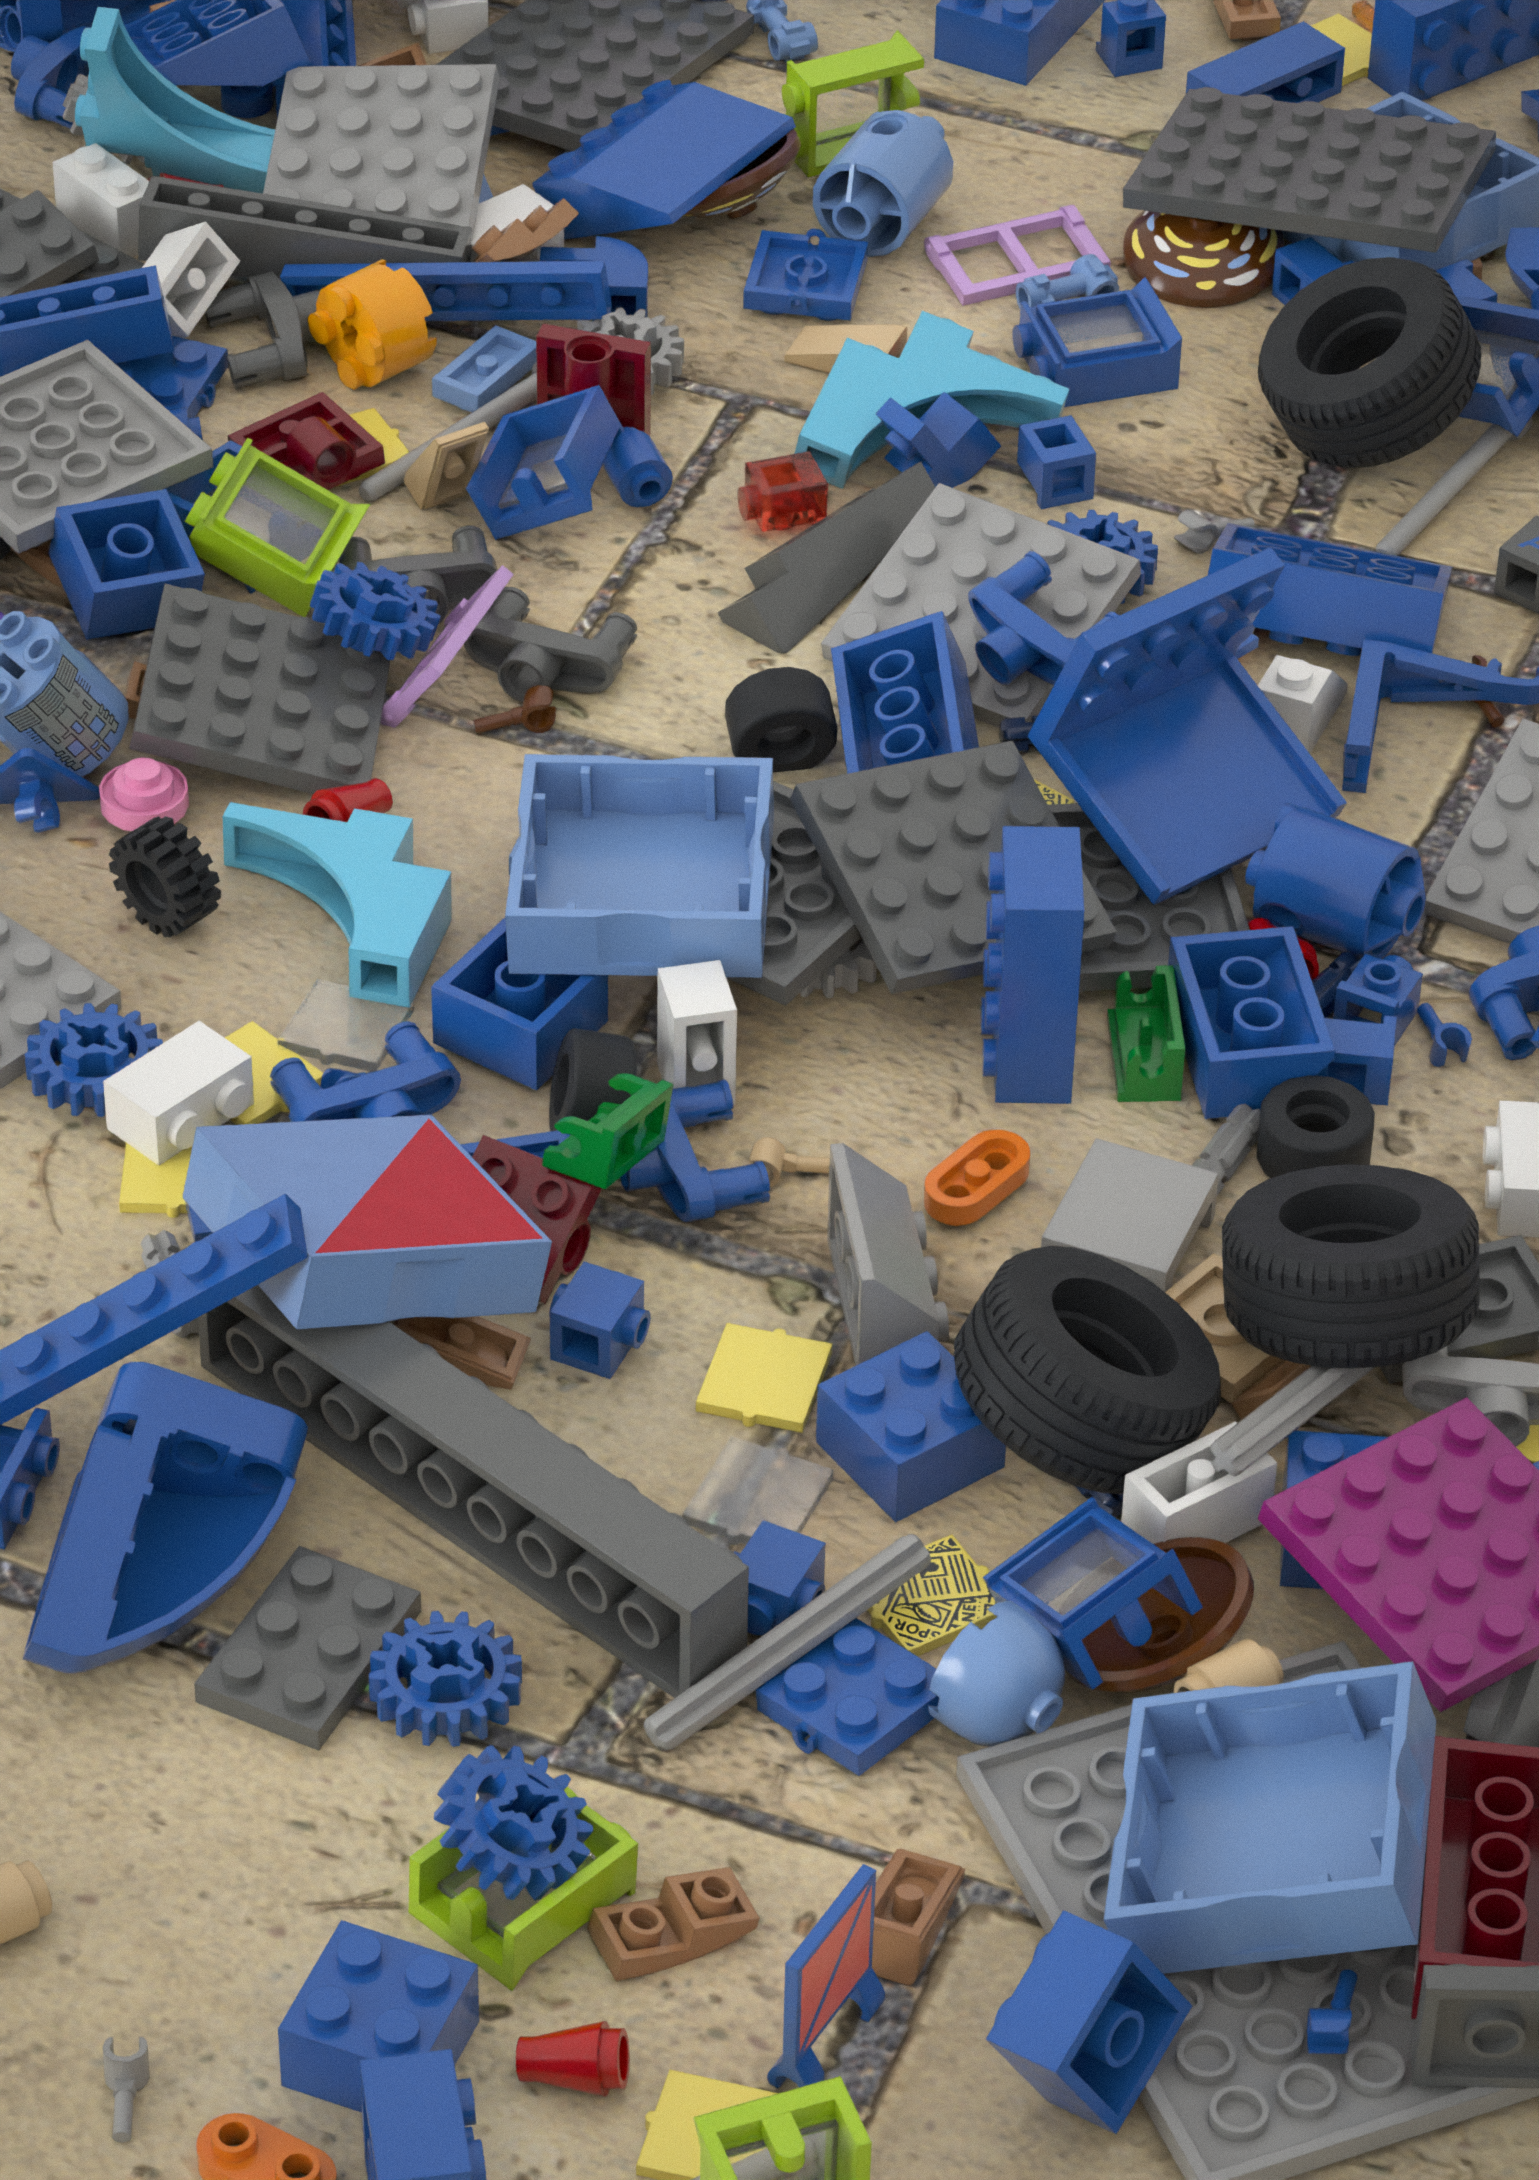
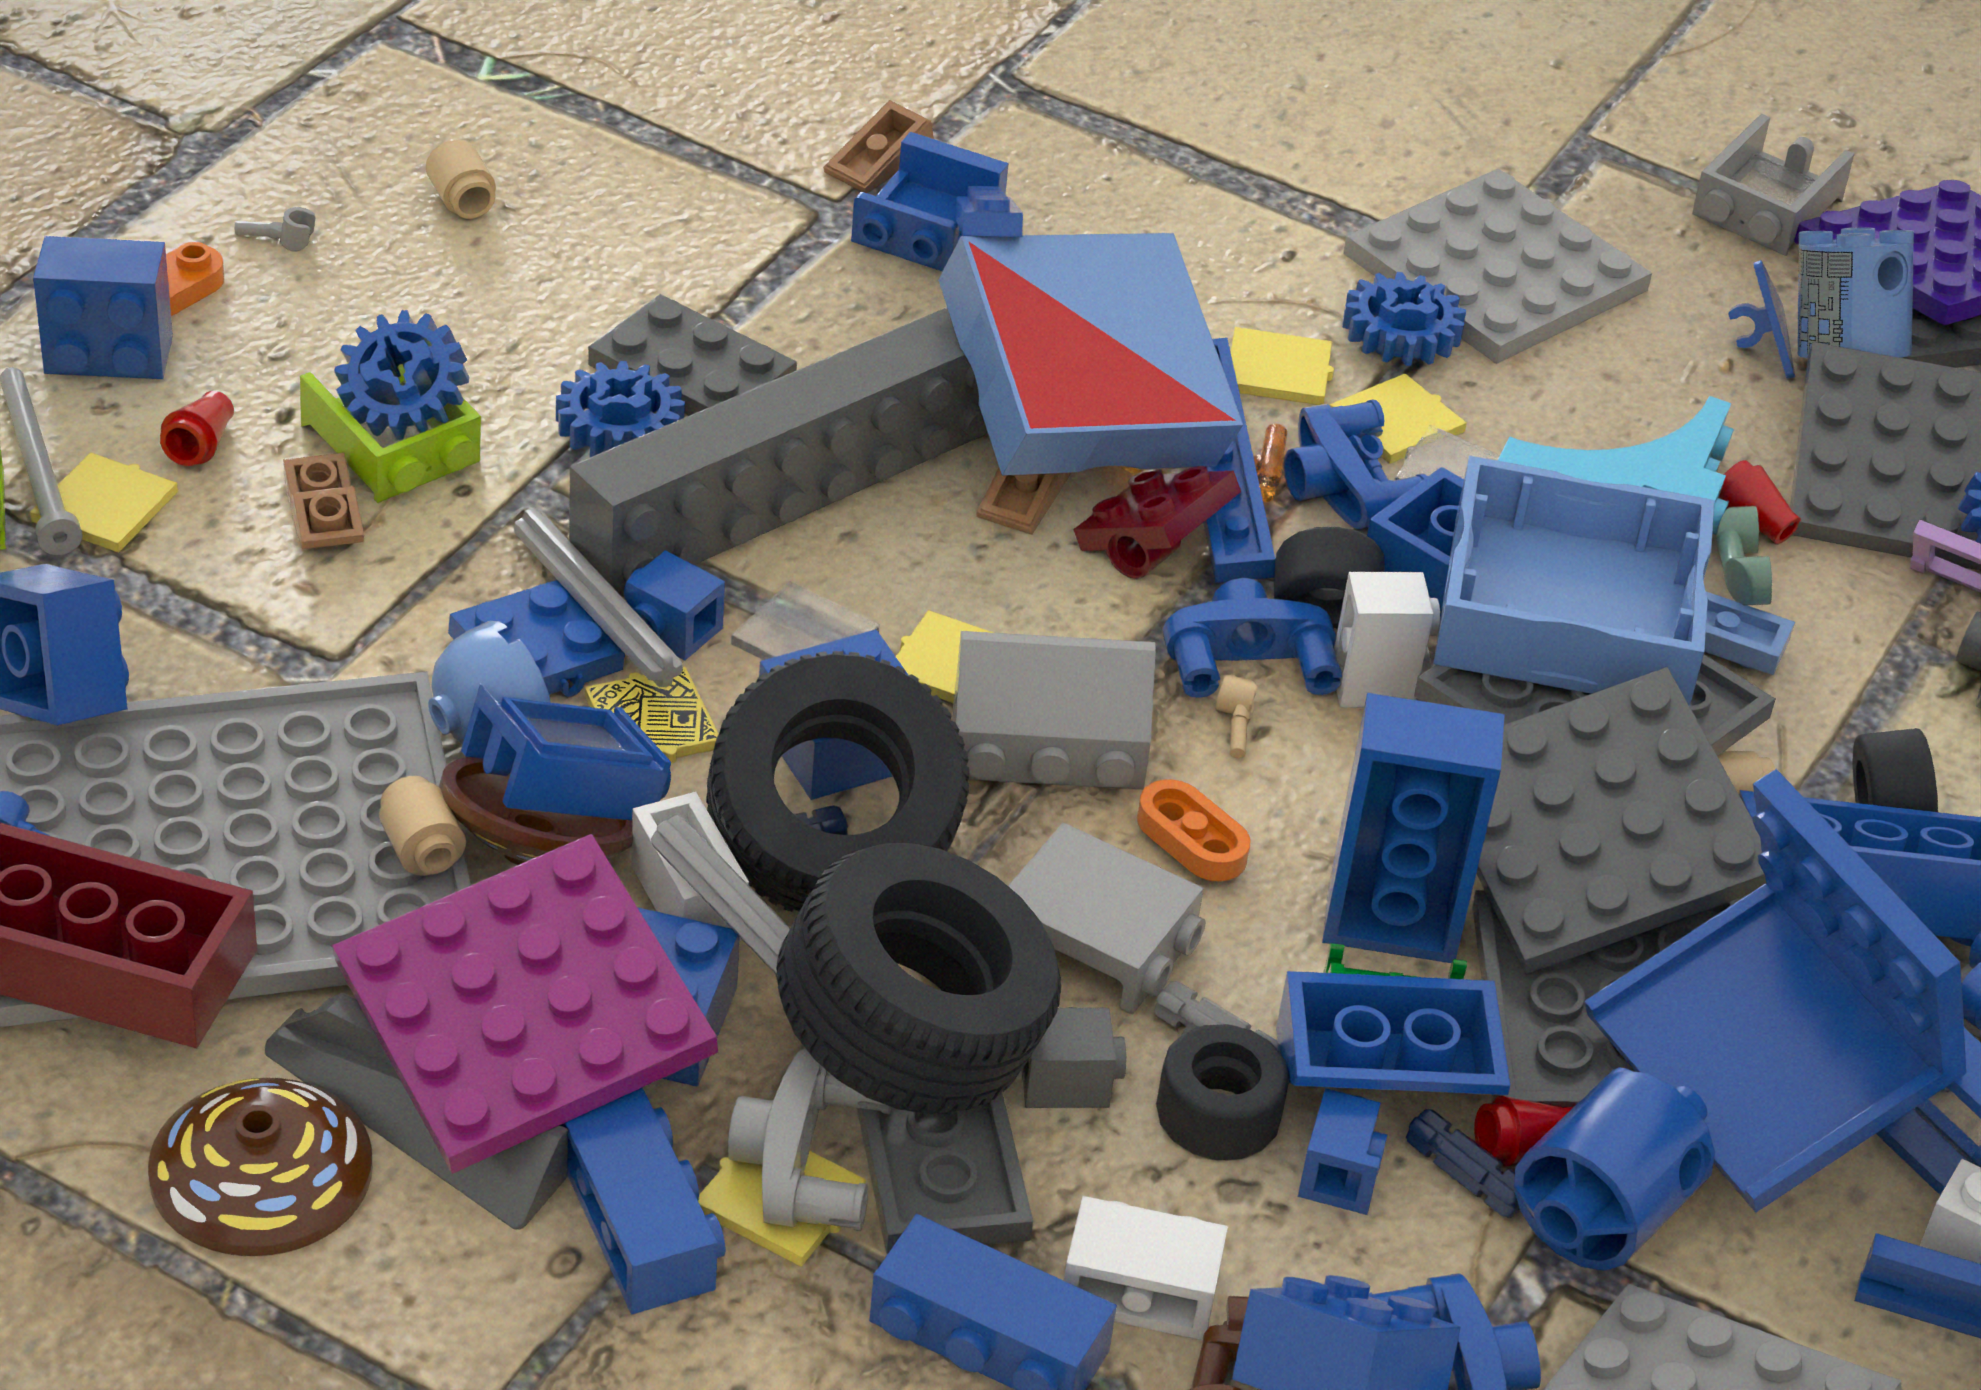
camera: 95 degrees right, 0 degrees up
blue panel [23,1362,308,1674] -> none
bright pink plate [99,757,189,831] -> none
white brick [103,1021,254,1166] -> none
black tyre [109,816,221,938] -> none
blue brick [278,1920,479,2113] -> none
reddish brown hand [473,685,557,734] -> none
green hinge [542,1073,673,1190] -> none
blue brick [549,1261,651,1379] -> none
flag [767,1864,885,2089] -> none
medium nougat slope [872,1848,965,1985] -> none
medium blue tile [1104,1661,1436,1974] -> none
blue brick [1333,954,1423,1047] -> none
blue hand [1417,1003,1472,1067] -> none
none -> sand green bar [1716,506,1772,605]

